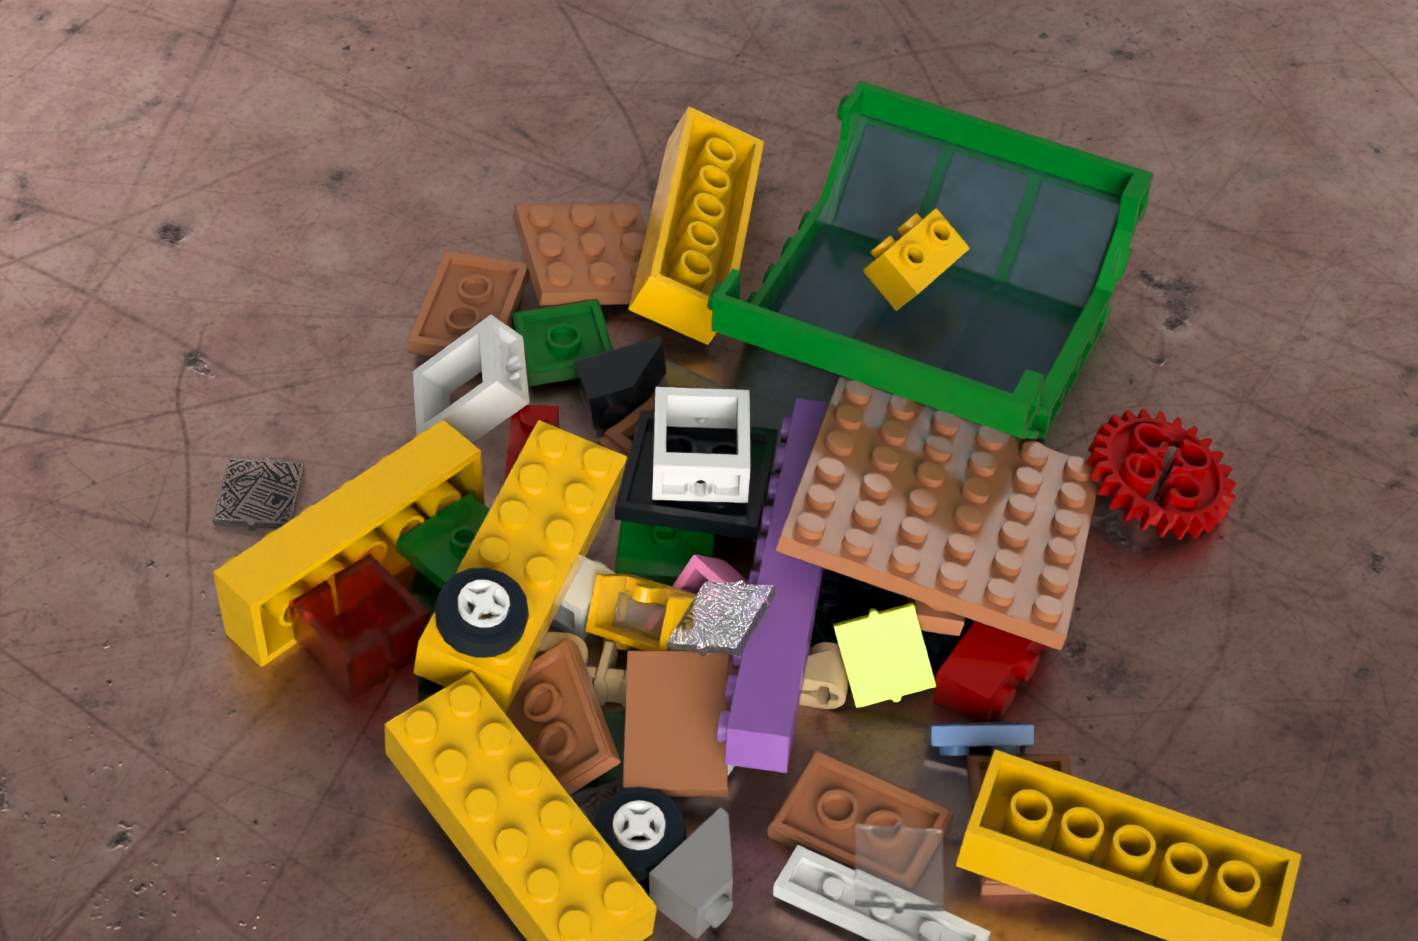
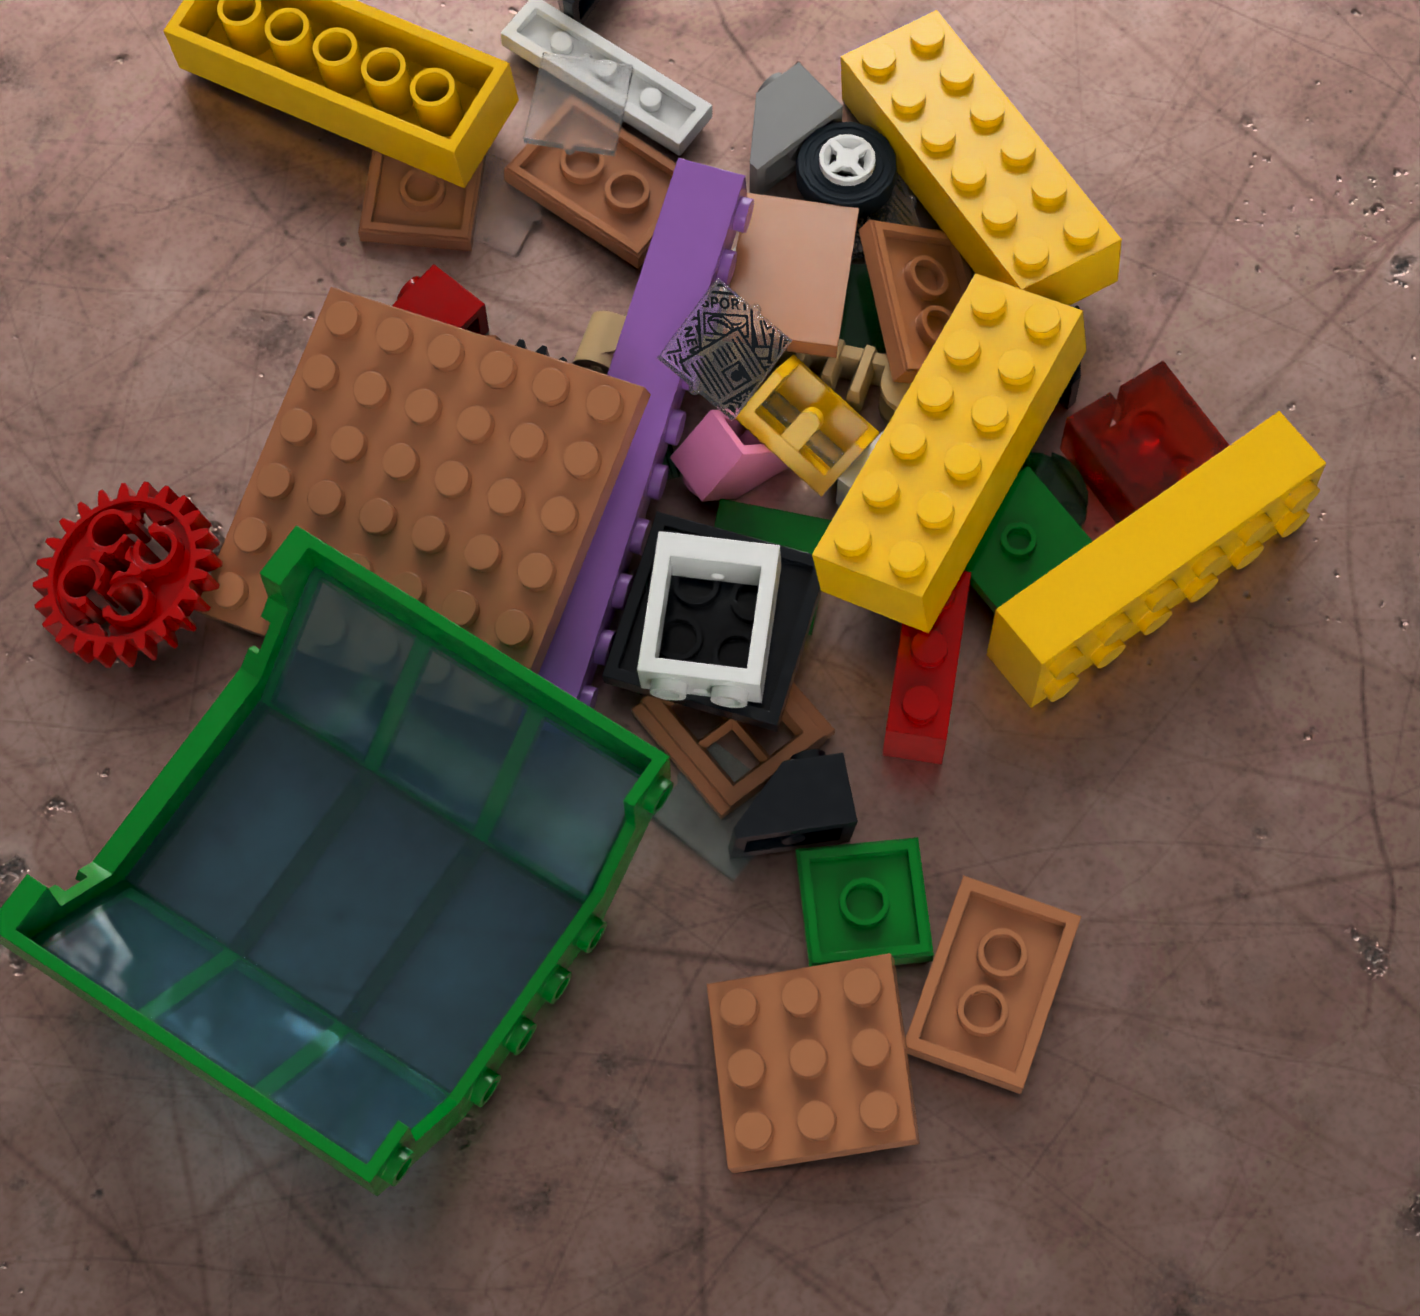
camera: 170 degrees left, 20 degrees up
clear piece [213,457,305,531] -> none
white window [413,315,529,443] -> none
black wheel [435,568,529,658] -> none
yellow brick [628,106,764,345] -> none
neon yellow piece [833,603,936,708] -> none
yellow brick [862,208,970,311] -> none
medium blue plate [926,722,1034,756] -> none

